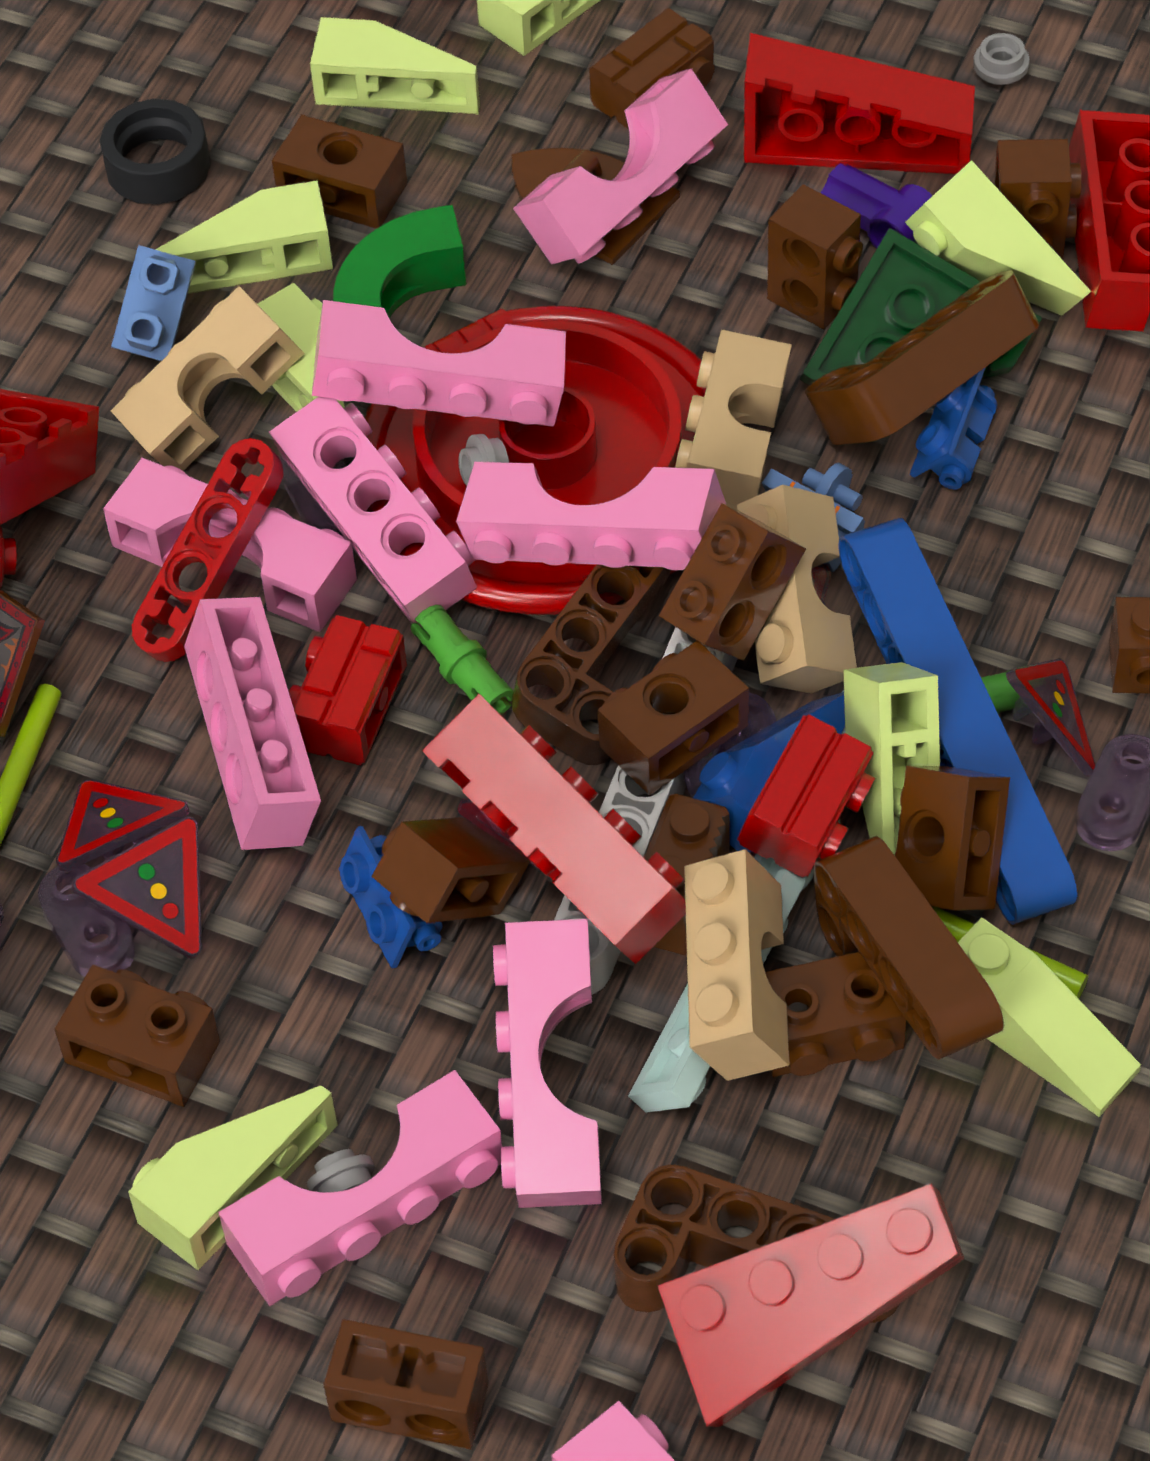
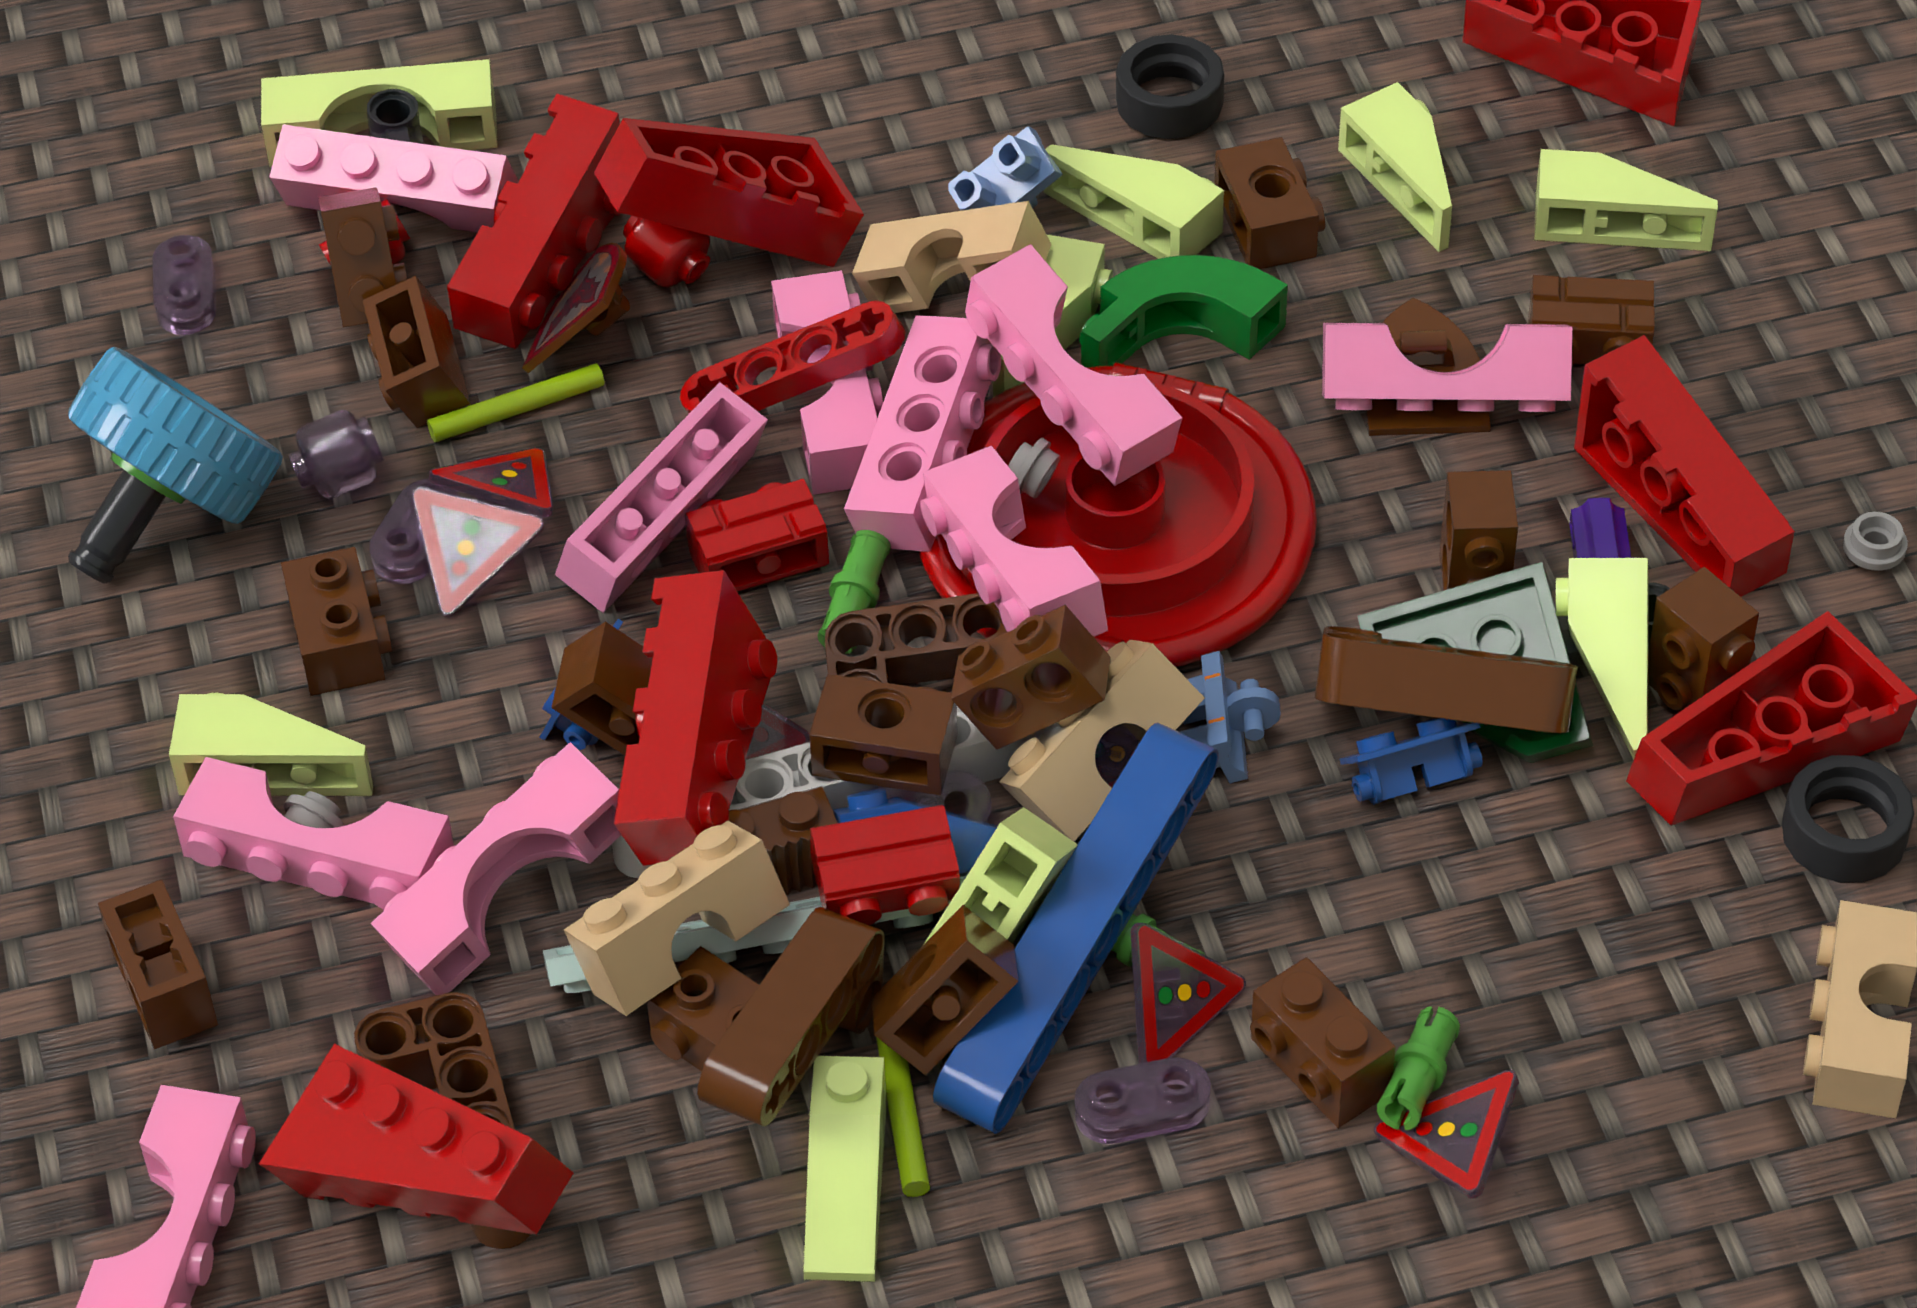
camera: 50 degrees right, 5 degrees down
tan arch [675,329,792,510] -> none

